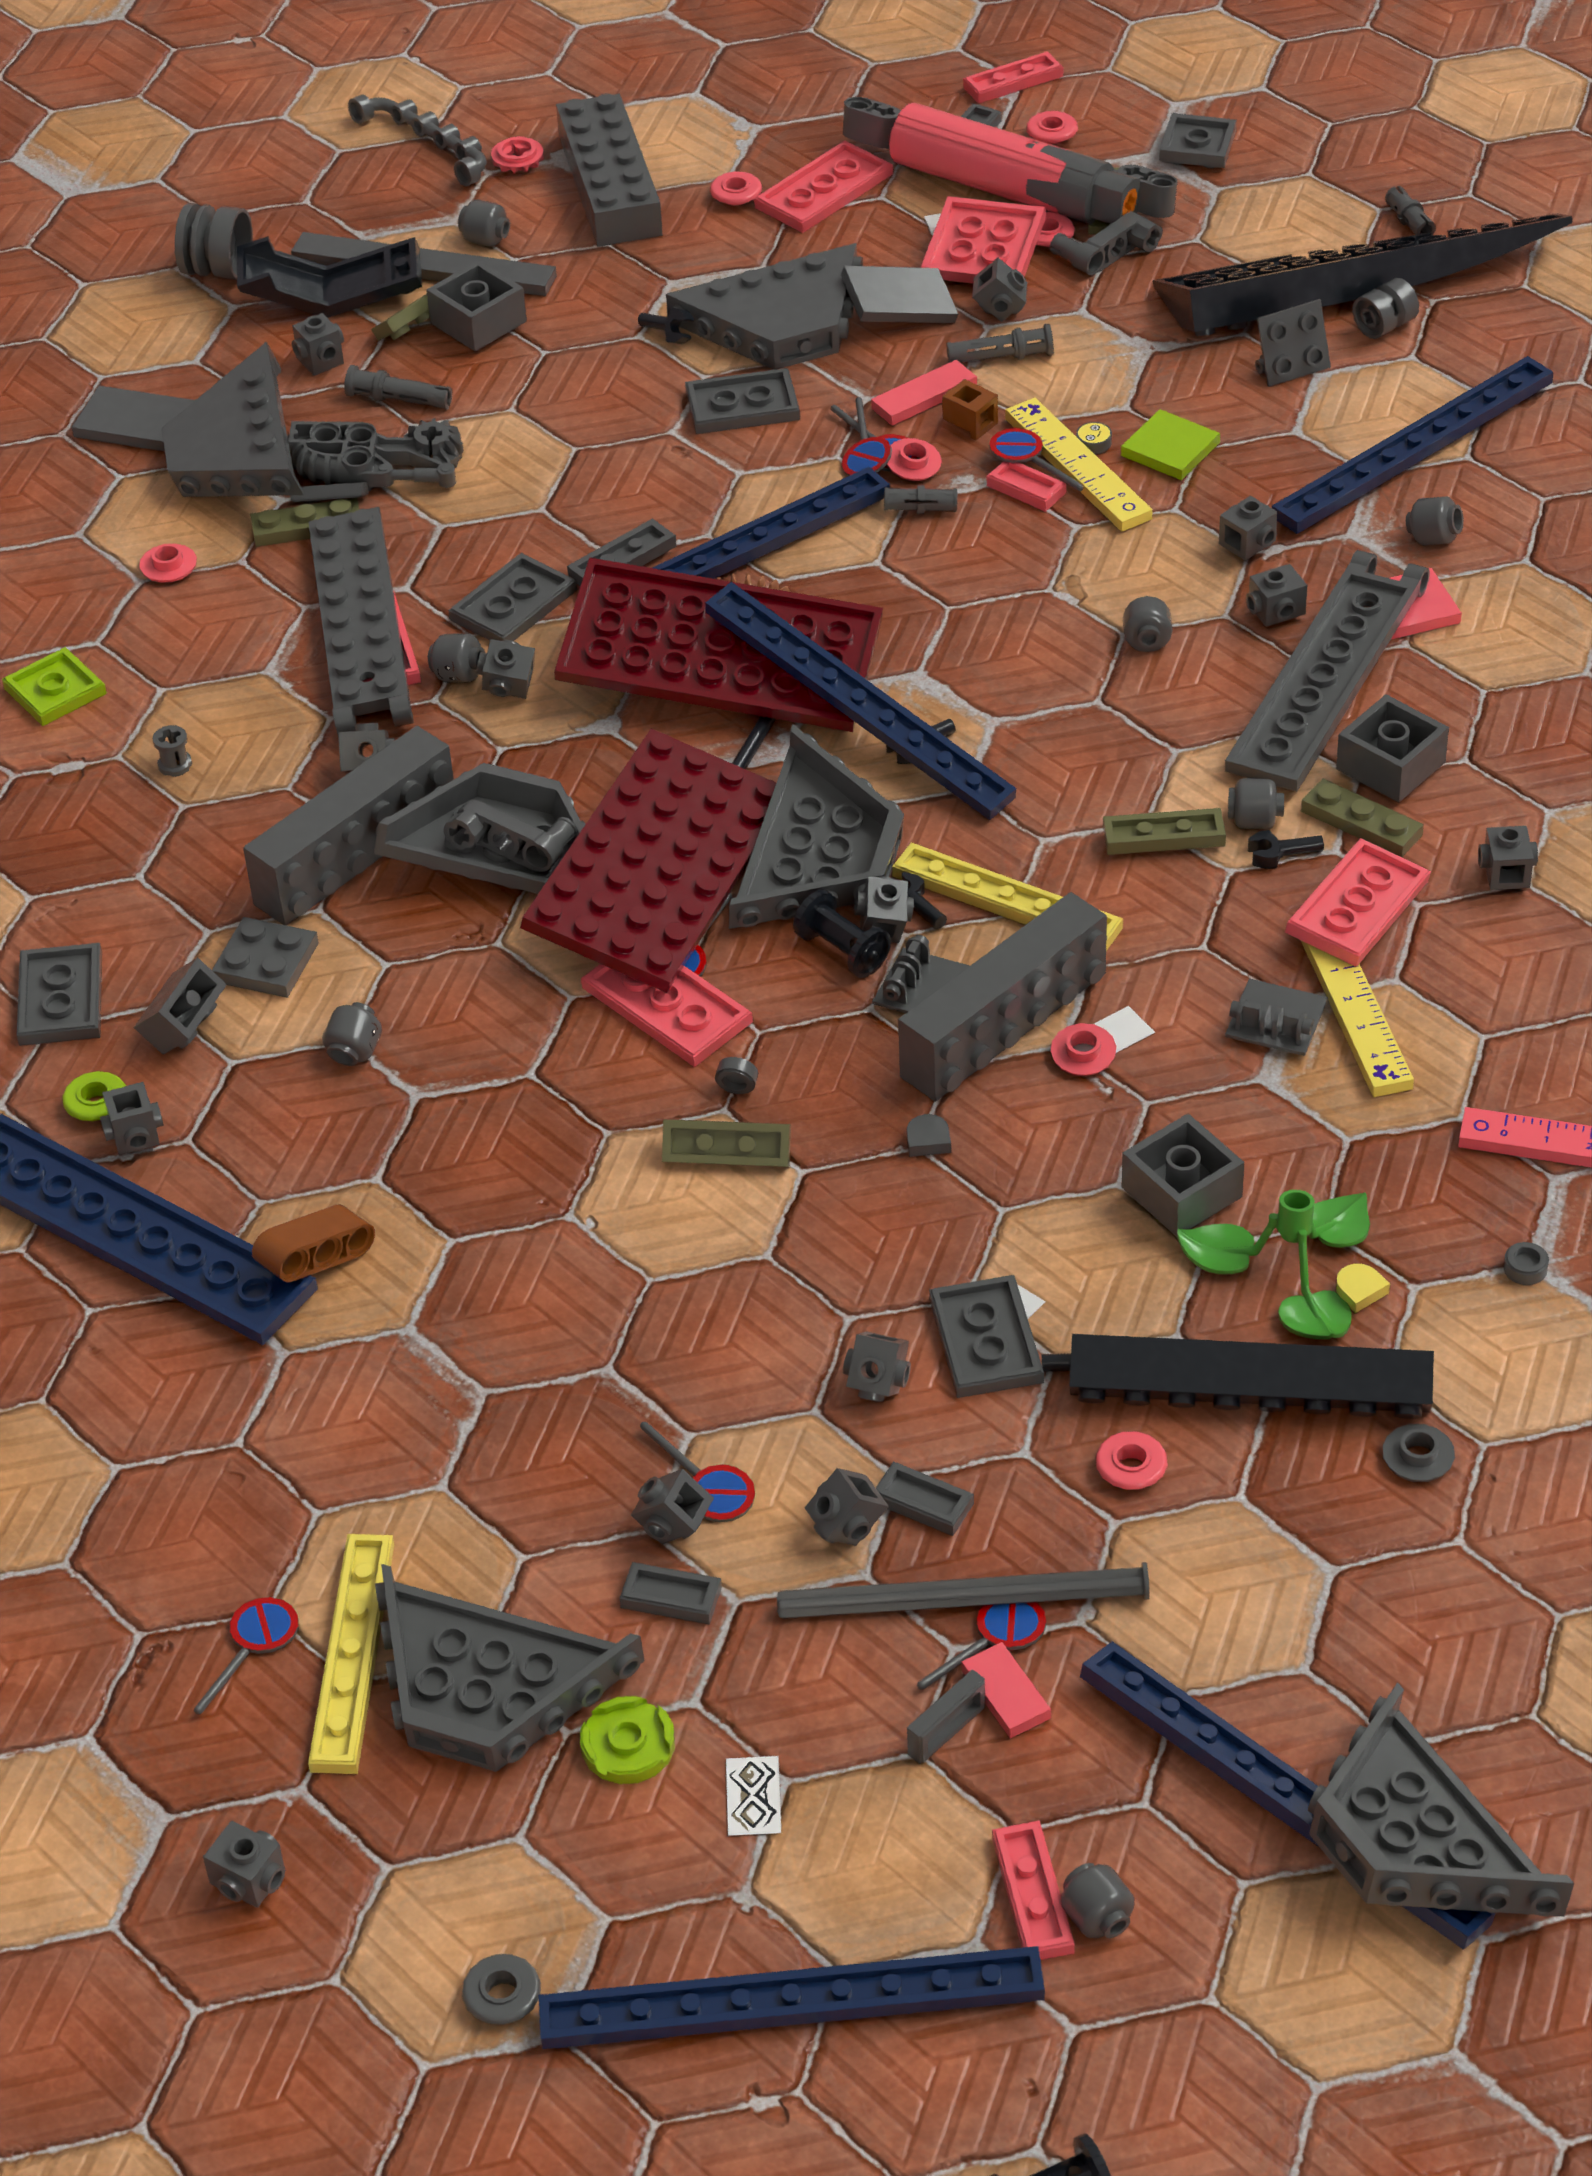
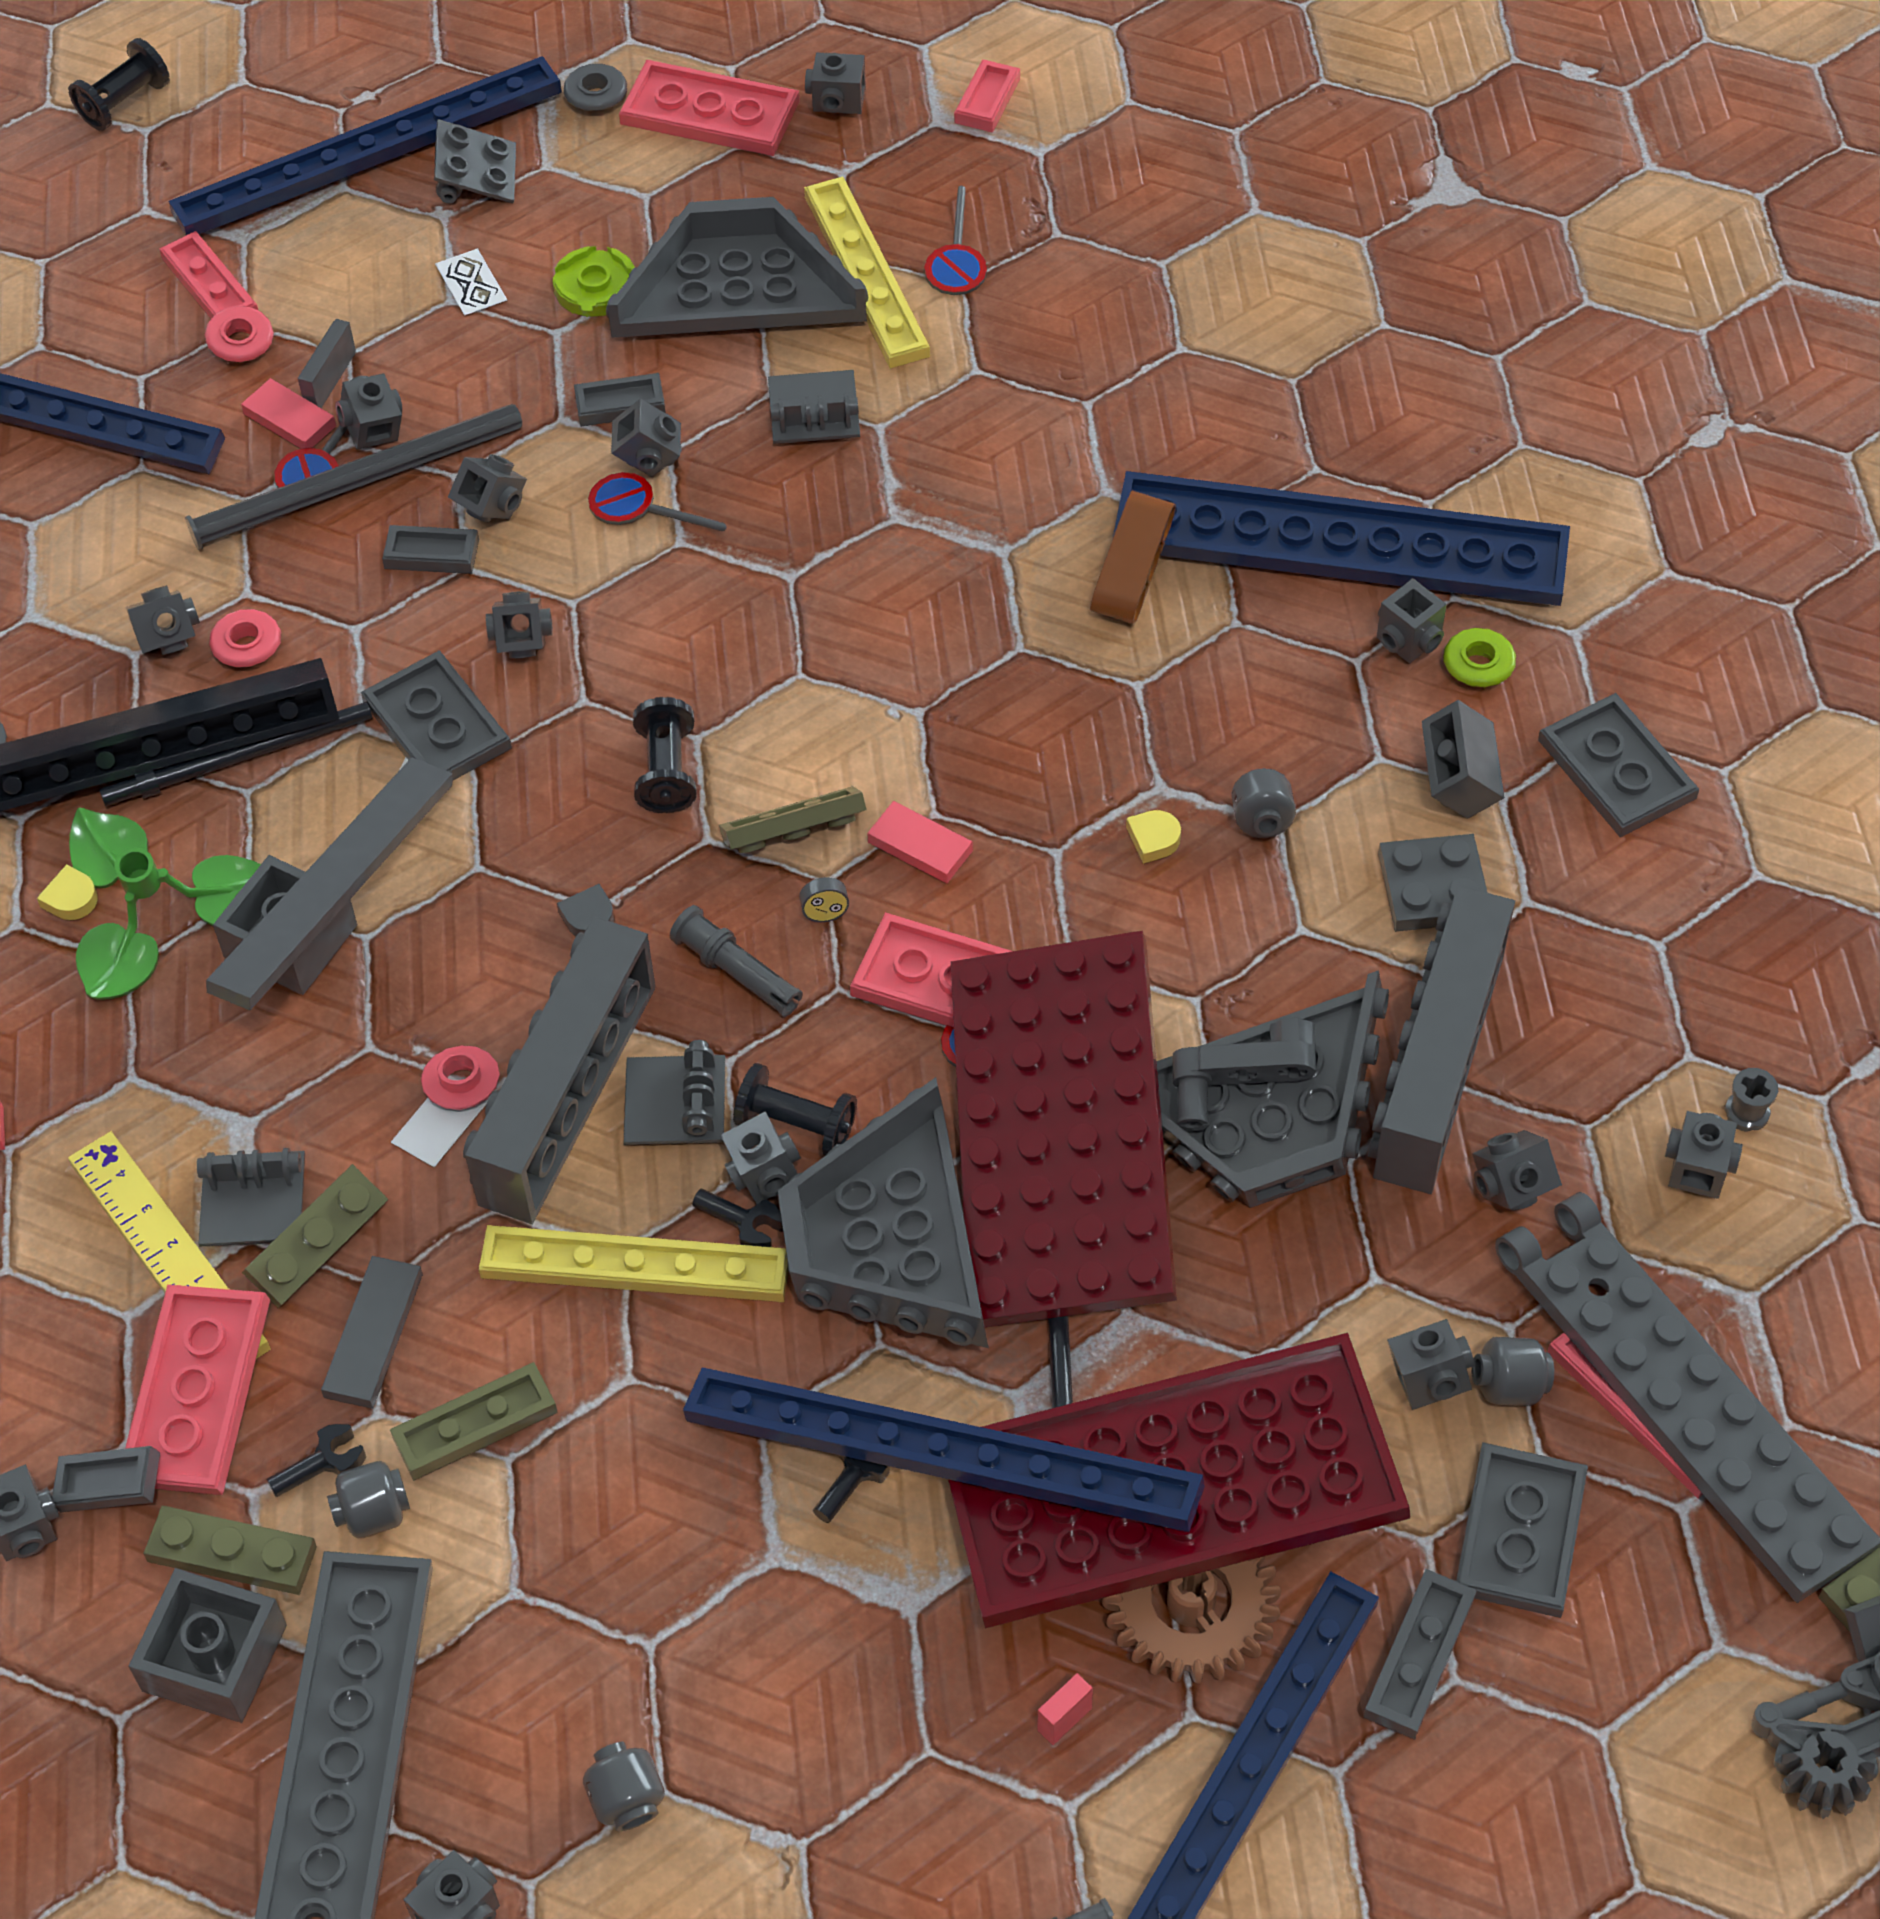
camera: 155 degrees right, 10 degrees up
dark grey head [1061,1863,1135,1938] -> none
none -> dark grey tile [52,1446,160,1513]
none -> dark grey brick [126,585,200,655]
none -> coral piece [205,306,274,362]
none -> dark grey tile [206,757,453,1010]
none -> olive plate [242,1164,388,1309]
none -> dark grey tile [321,1256,423,1409]
none -> dark grey brick [335,373,402,449]
none -> dark grey hinge [434,119,516,203]
none -> coral tile [619,60,800,156]
none -> black hose [633,697,697,813]
none -> dark grey pin [670,905,803,1017]
none -> dark grey hinge [768,370,860,444]
none -> coral tile [867,801,973,884]
none -> coral tile [954,59,1020,133]
none -> coral tile [1037,1673,1093,1745]
none -> light yellow tile [1126,810,1181,864]
none -> dark grey brick [1665,1111,1743,1199]

